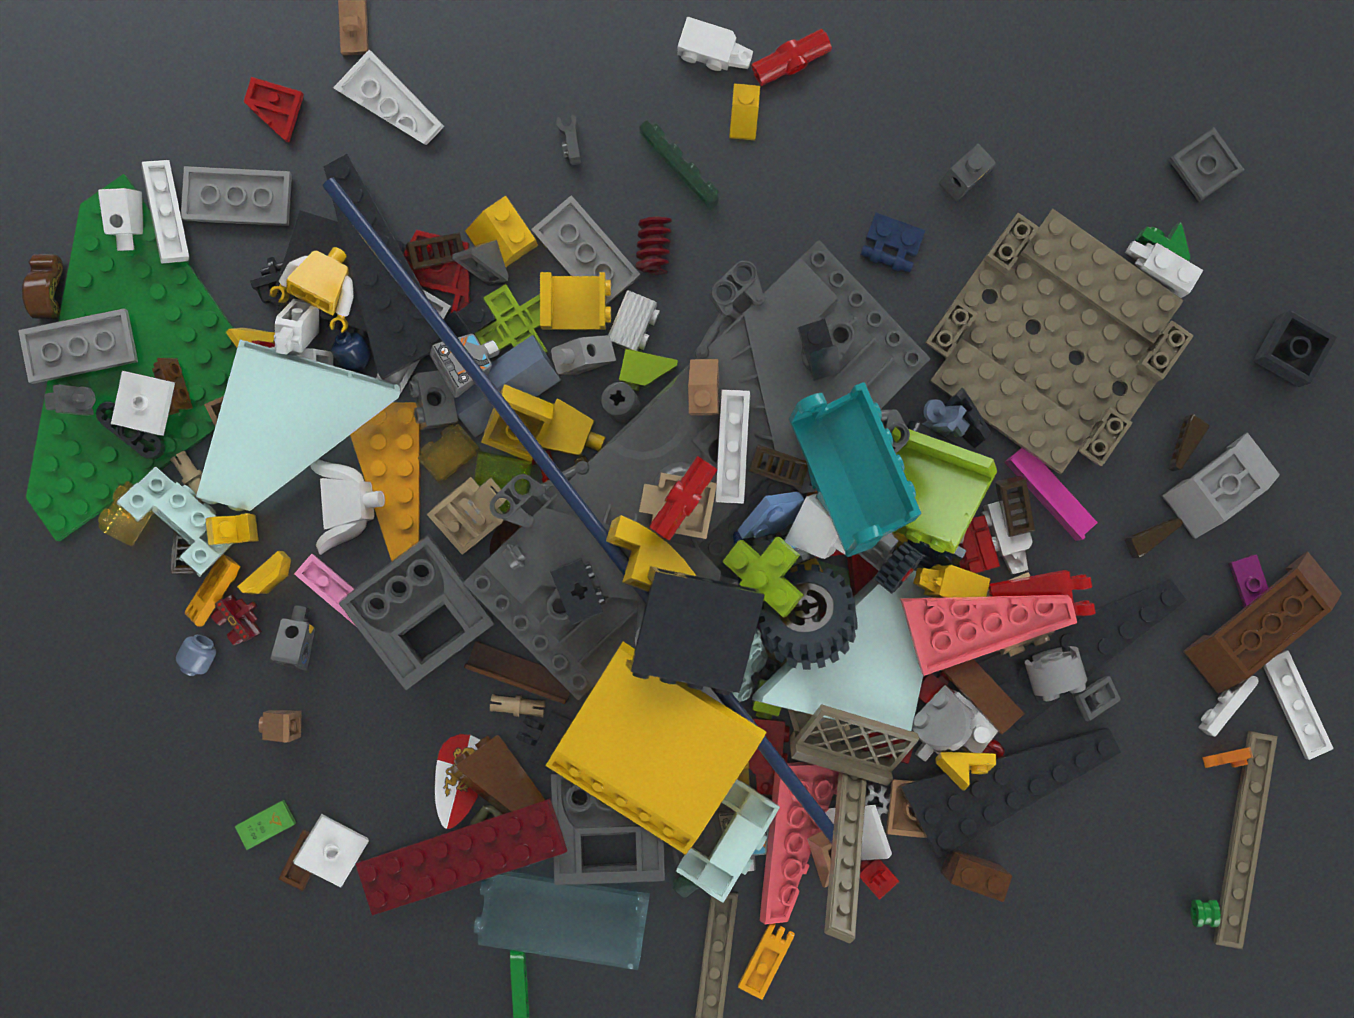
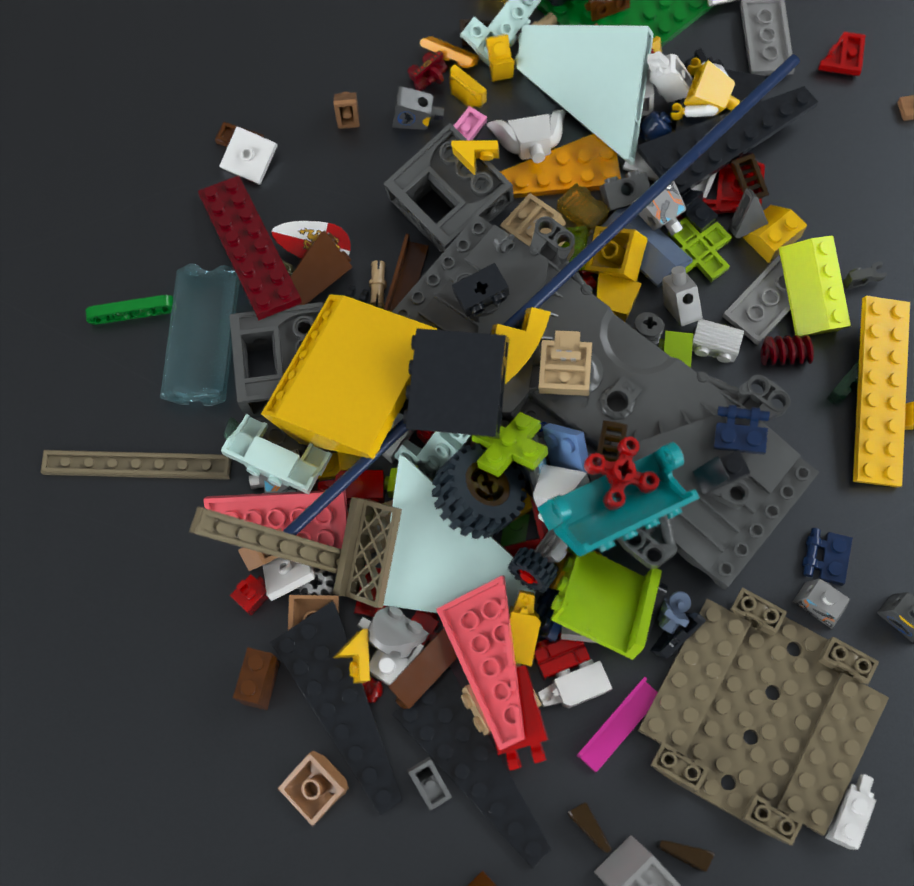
camera: 85 degrees right, 15 degrees down
sand blue head [176,634,217,676] -> none
bright green tile [235,800,296,850] -> none
white wing [333,50,444,145] -> none
yellow panel [540,272,611,330] -> none
red piece [649,456,718,541] -> none
medium nougat slope [688,359,719,416] -> none
white plate [715,390,750,504] -> none
light orange hinge [738,923,795,1000] -> none
dark brown slope [995,476,1035,537] -> none
light grey brick [1025,646,1087,701] -> none
green slope [1135,222,1191,261] -> none
none -> medium nougat slope [278,751,348,826]
none -> yellow slope [451,140,499,175]
none -> red gear [584,436,659,510]
none -> dark blue plate [713,405,770,455]
none -> neon yellow slope [779,236,851,337]
none -> light grey torso [792,579,850,629]
none -> yellow plate [853,296,910,487]

